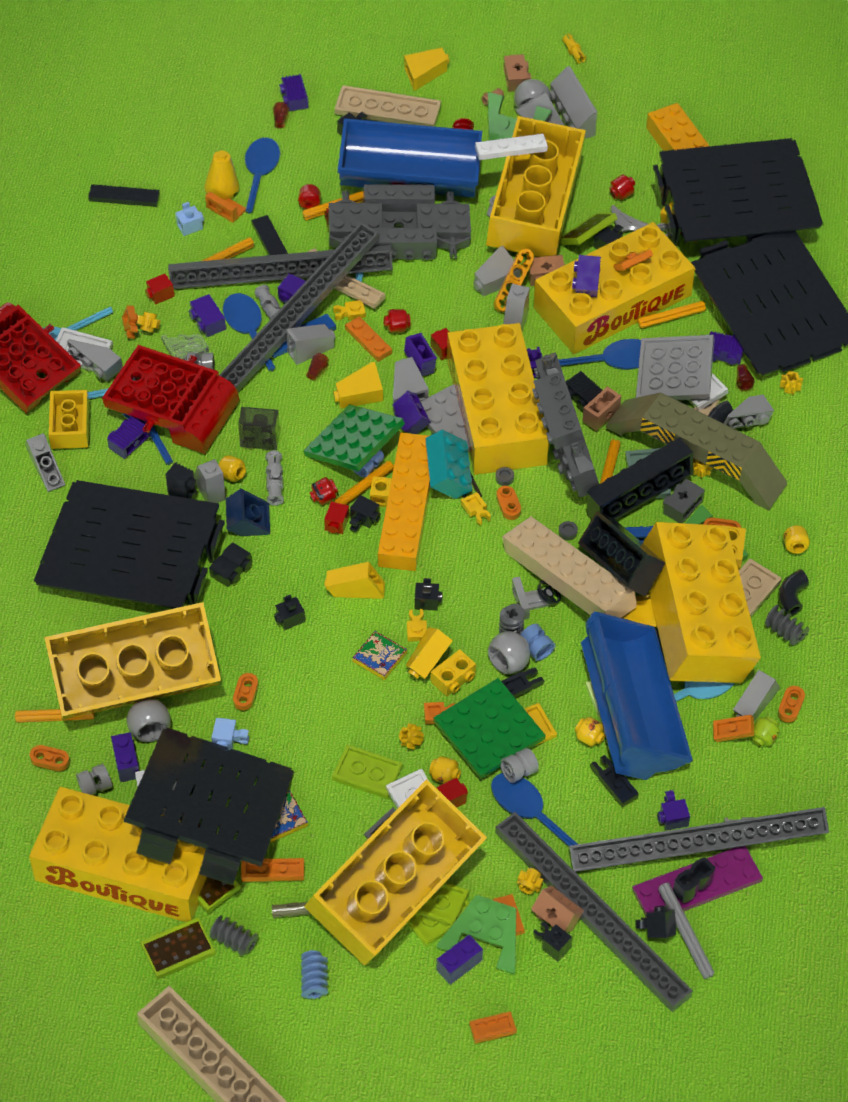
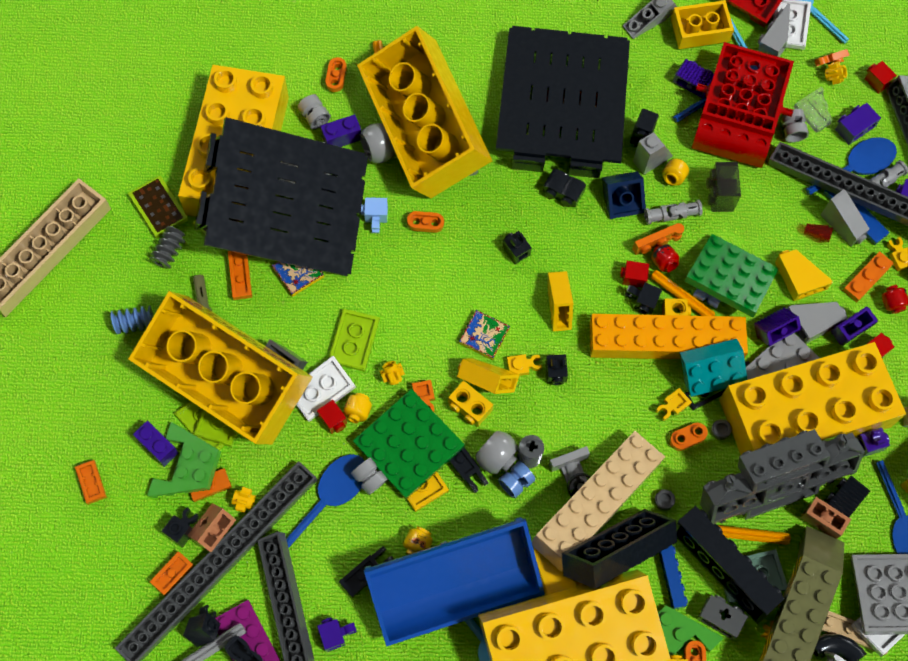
camera: 80 degrees right, 15 degrees up
none -> orange plate [150,551,194,597]
none -> orange plate [632,223,684,255]

